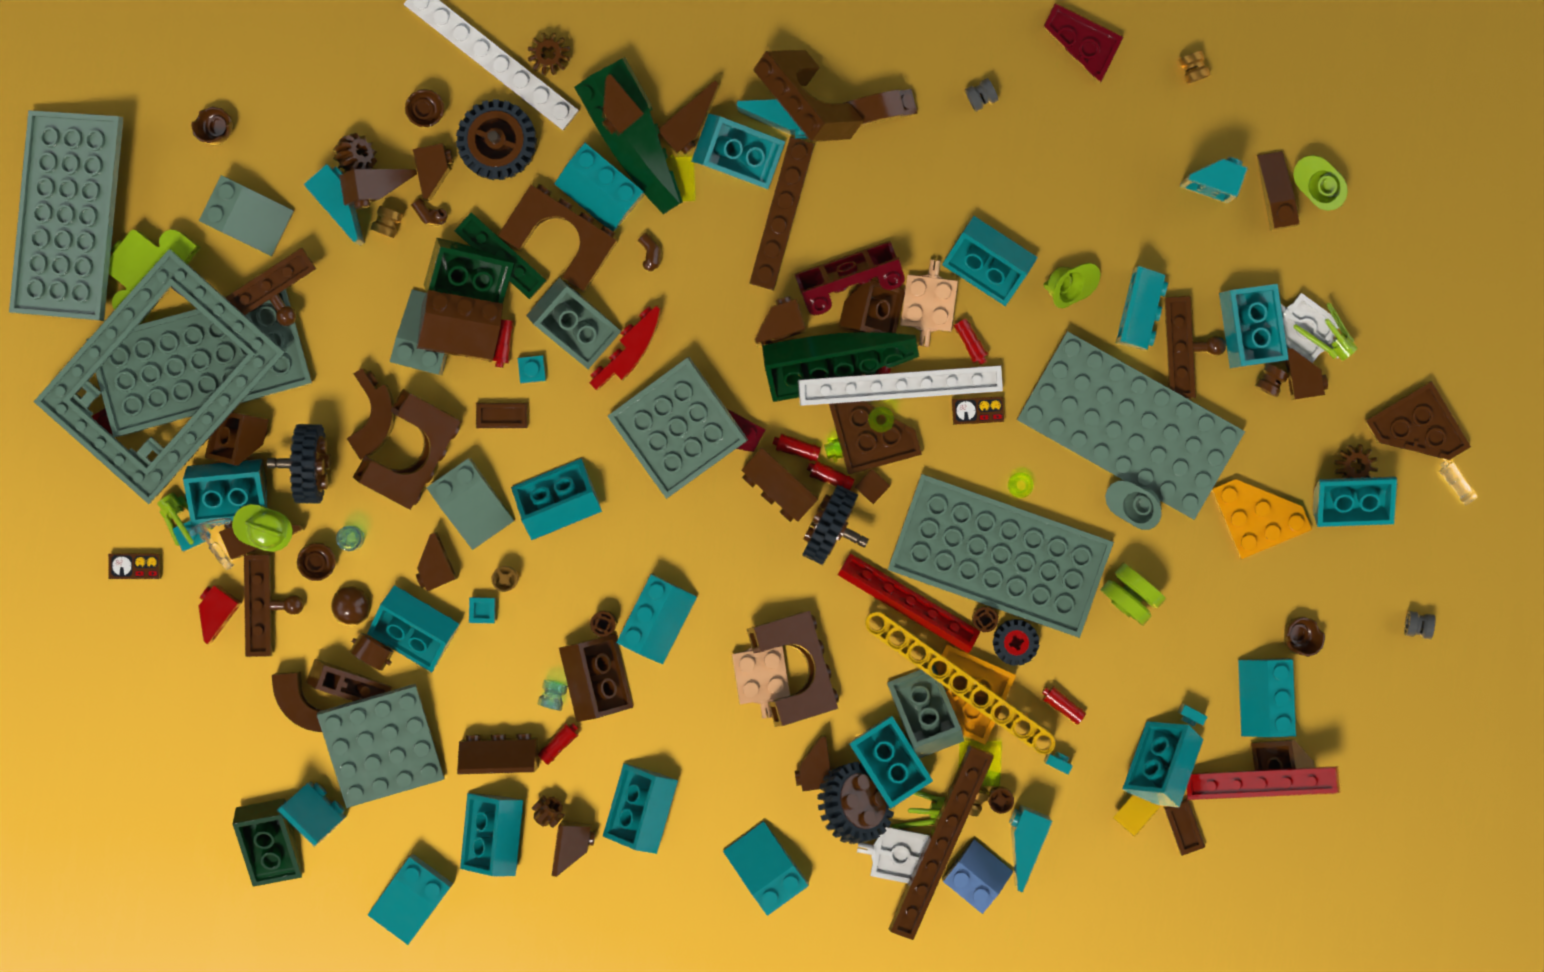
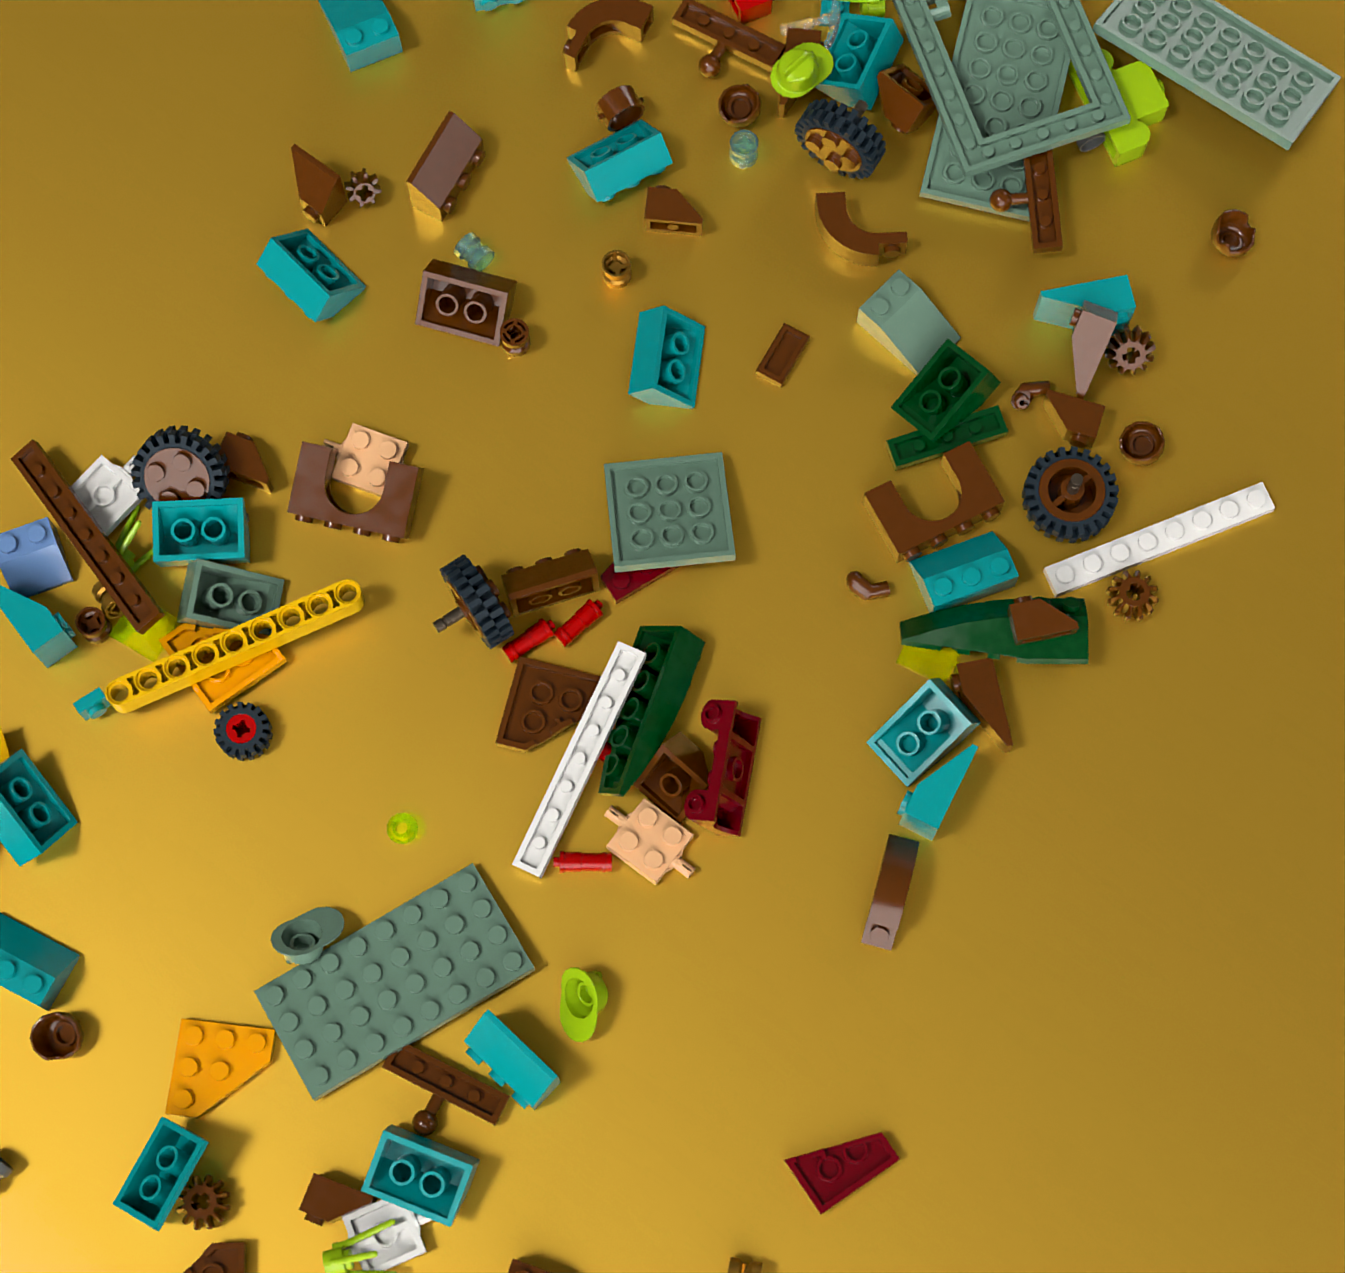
camera: 120 degrees right, 15 degrees down
sand green slope [199,175,294,256] -> none
reddish brown slope [306,659,392,701] -> none
sand green plate [317,684,445,808] -> none
reddish brown hair [331,586,370,627] -> none
reddish brown arch [353,389,461,510] -> none
pearl gold wheel [371,206,403,239] -> none
reddish brown slope [417,290,503,362] -> none
sand green slope [426,458,514,550] -> none
teal slope [460,793,523,877] -> none
teal plate [469,597,496,624] -> none
red piece [492,319,513,368] -> none
teal plate [518,355,546,384] -> none
sand green slope [526,277,622,369] -> none
red piece [538,723,579,765] -> none
red slope [589,306,661,391] -> none
teal slope [616,574,697,664] -> none
teal slope [723,821,809,916] -> none
reddish brown plate [749,137,815,291] -> none
reddish brown arch [753,50,864,142] -> none
reddish brown slope [755,296,806,347] -> none
clear neon green plate [824,437,843,463] -> none
red plate [837,553,981,654] -> none
reddish brown tile [855,469,890,504] -> none
clear neon green plate [868,407,894,432] -> none
sand green plate [887,474,1114,638] -> none
teal slope [942,216,1038,306] -> none
tile [952,397,1004,425] -> none
dark grey wheel [965,78,999,112] -> none
reddish brown wheel [972,606,998,632] -> none
red piece [1042,686,1086,725] -> none
lime wheel [1100,563,1166,626] -> none
teal plate [1178,703,1207,727] -> none
teal slope [1180,157,1247,204] -> none
reddish brown wheel [1255,363,1289,398] -> none

